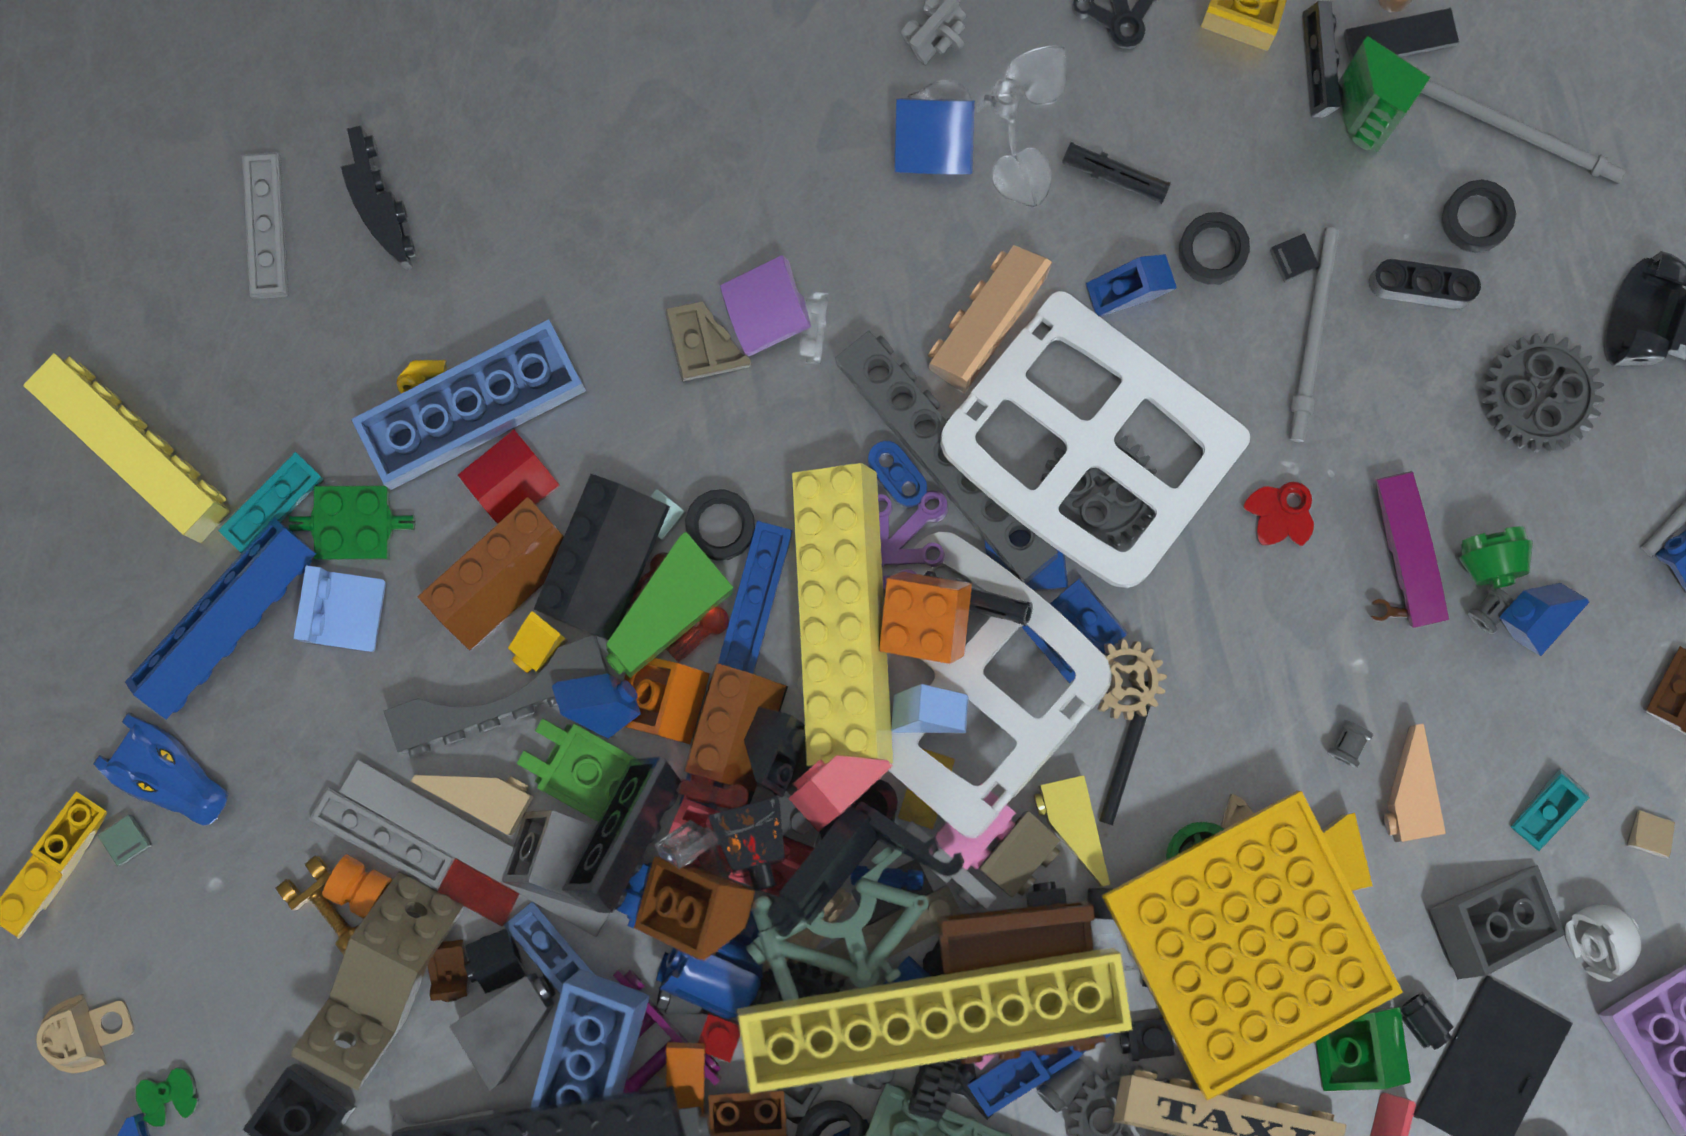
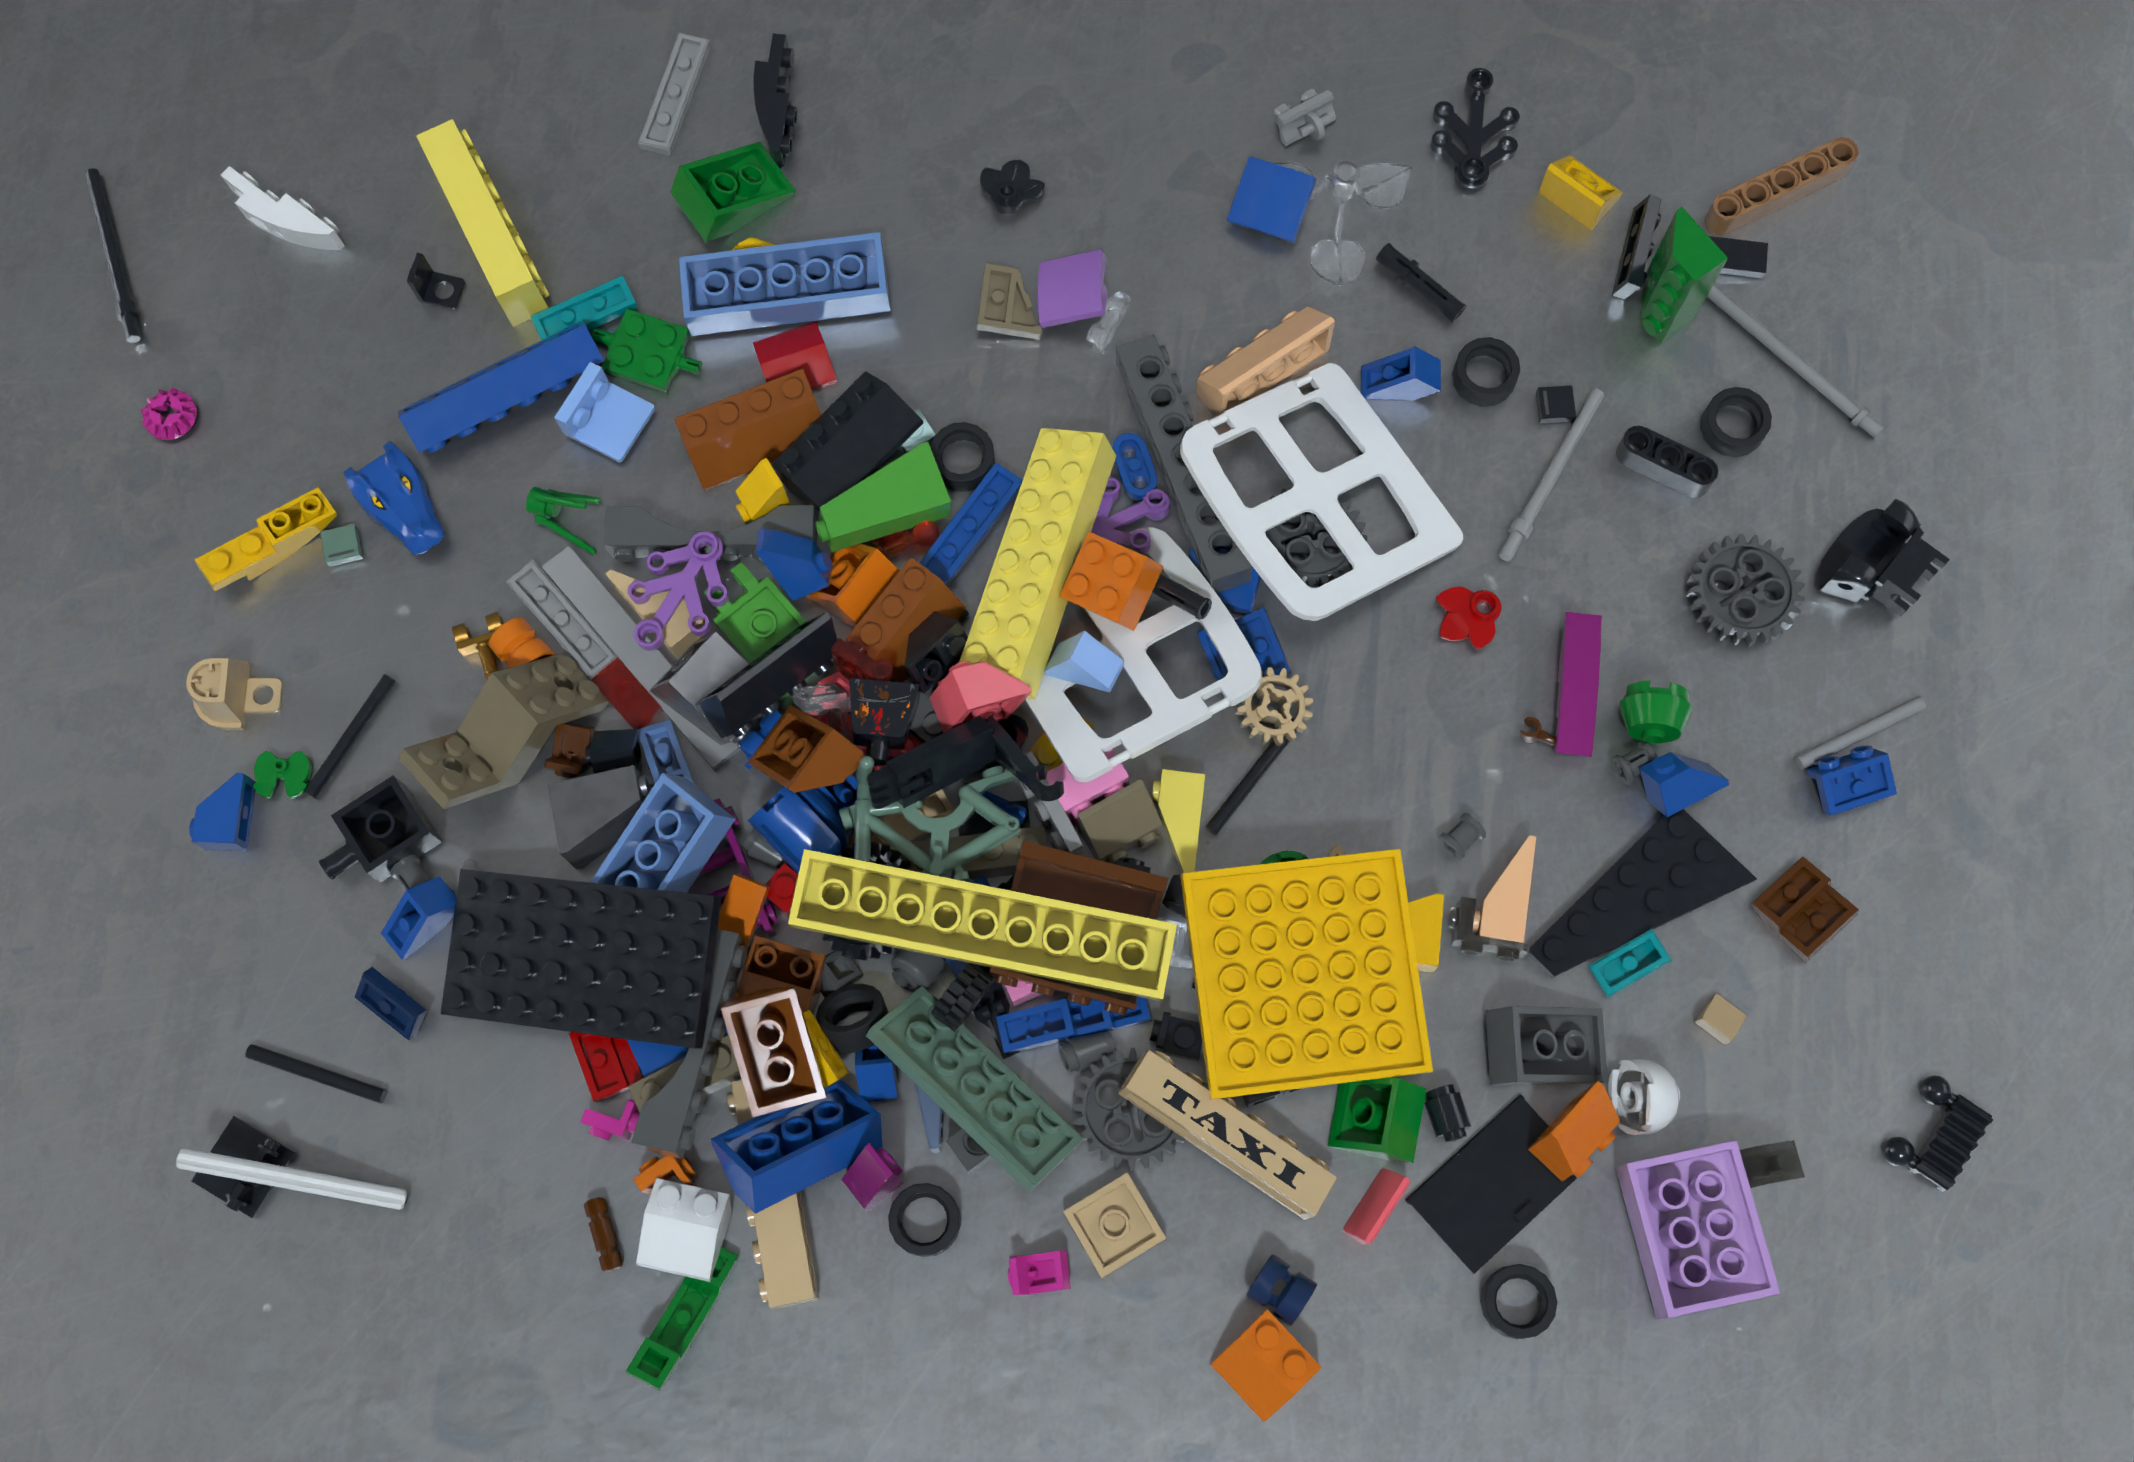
camera: 20 degrees right, 10 degrees down
none -> black bar [304,674,396,799]
none -> black bracket [407,253,466,310]
none -> green plant [526,487,601,554]
none -> medium lavender plant [628,531,729,651]
none -> green slope [670,142,796,242]
none -> black plate [980,160,1045,215]
none -> clear smoke bracket [1447,897,1530,962]
none -> black wing [1525,809,1757,979]
none -> orange slope [1528,1081,1620,1181]

